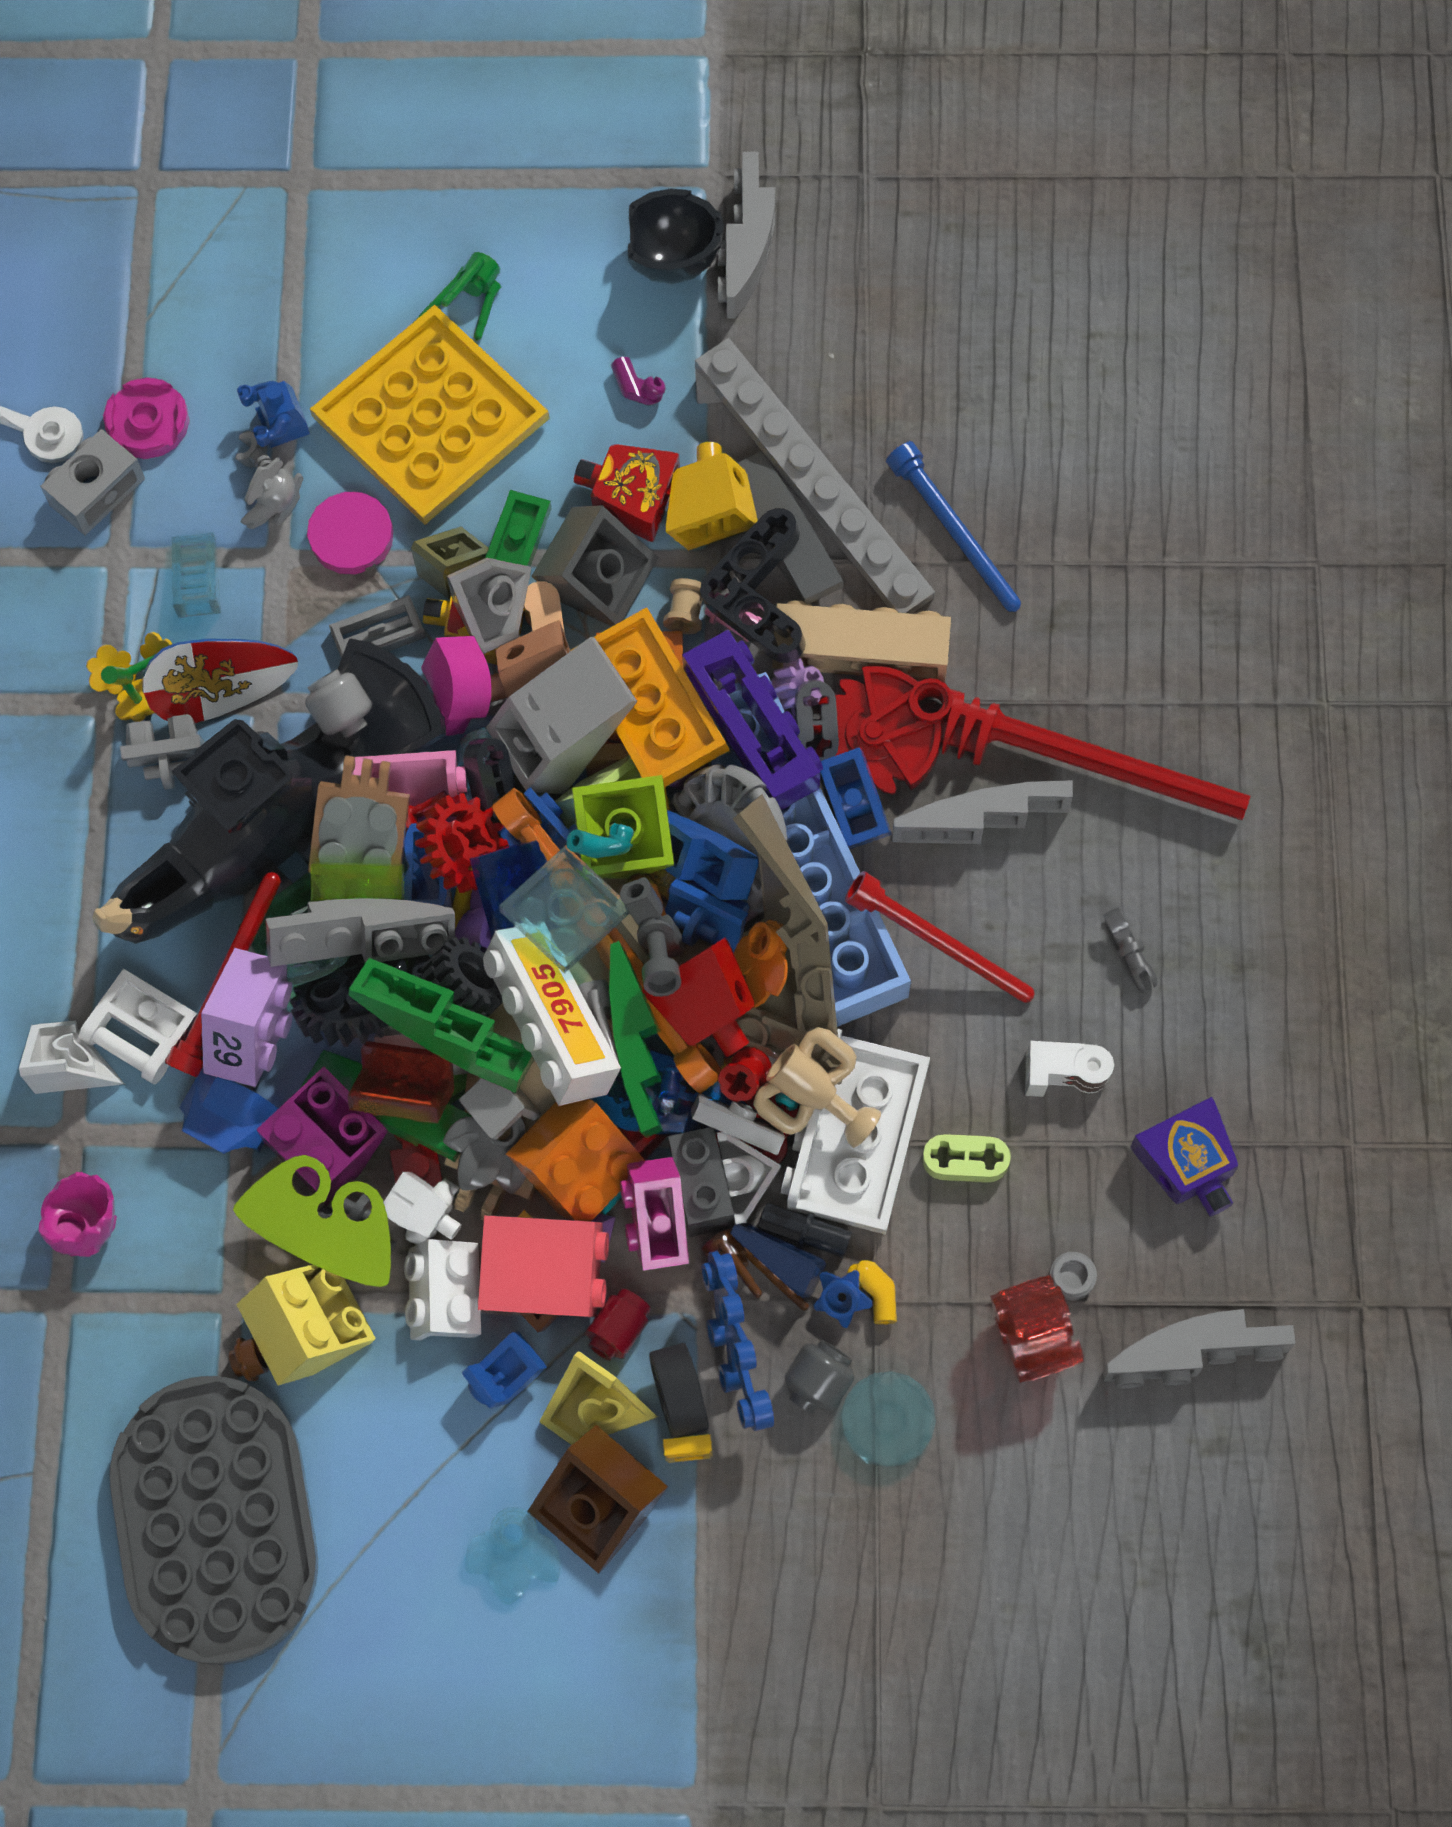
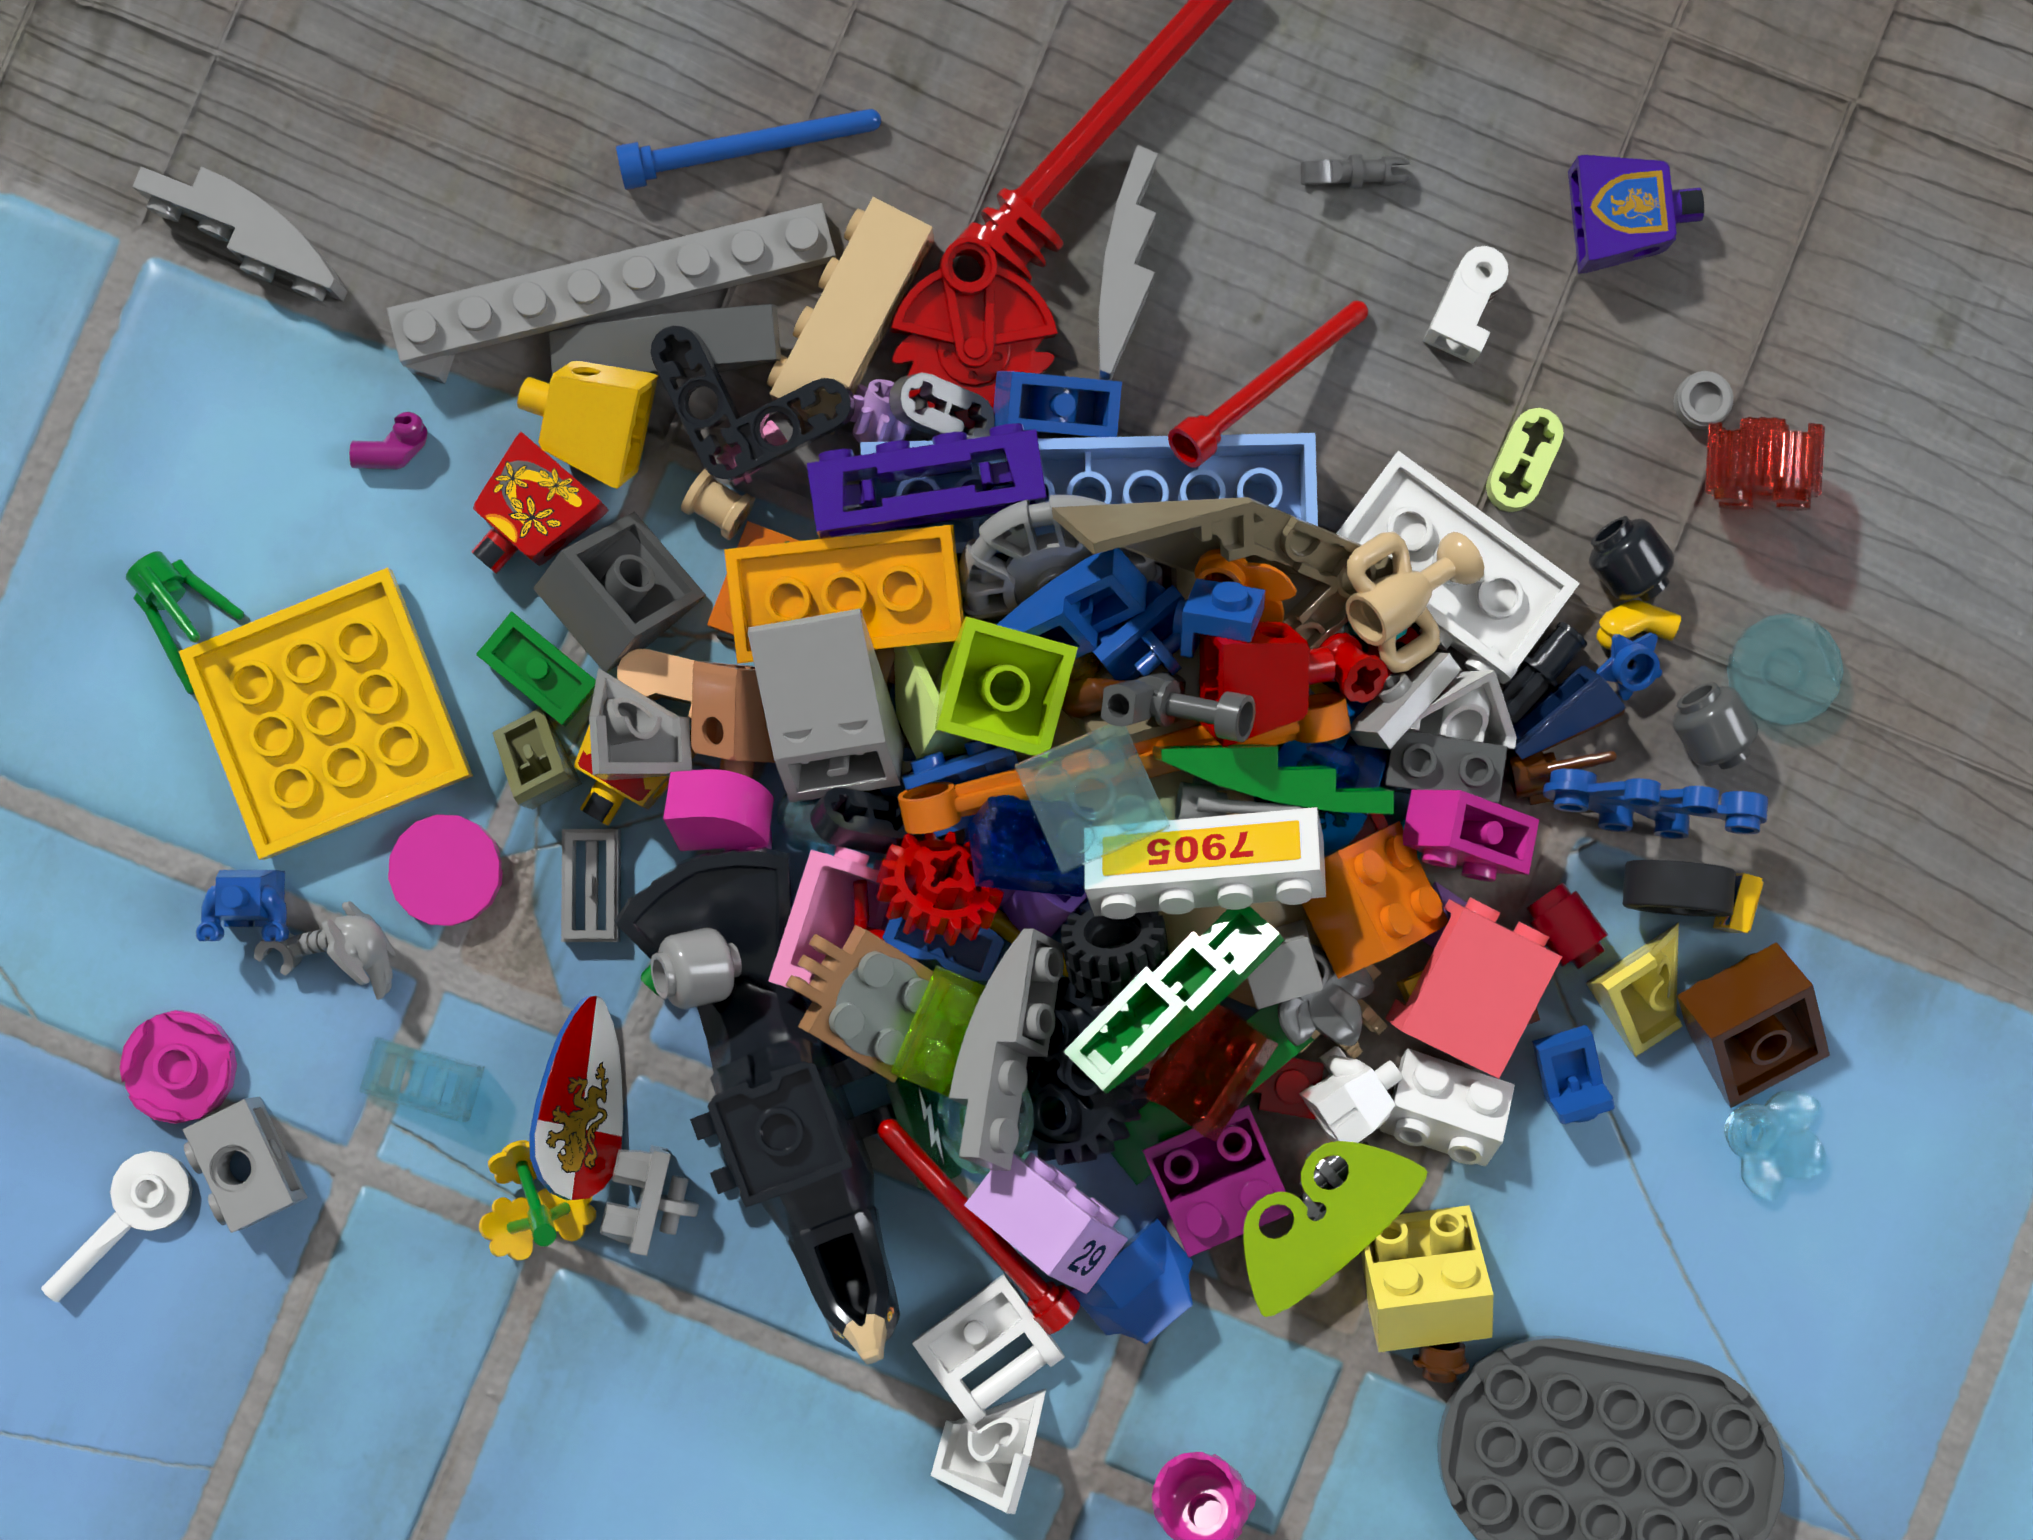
camera: 65 degrees left, 15 degrees up
teal arm [566,823,634,859] -> none
black cylinder [628,188,724,284] -> none
light grey slope [1102,1309,1296,1388] -> none
none -> blue bracket [1173,578,1265,658]
none -> black head [1589,516,1675,601]

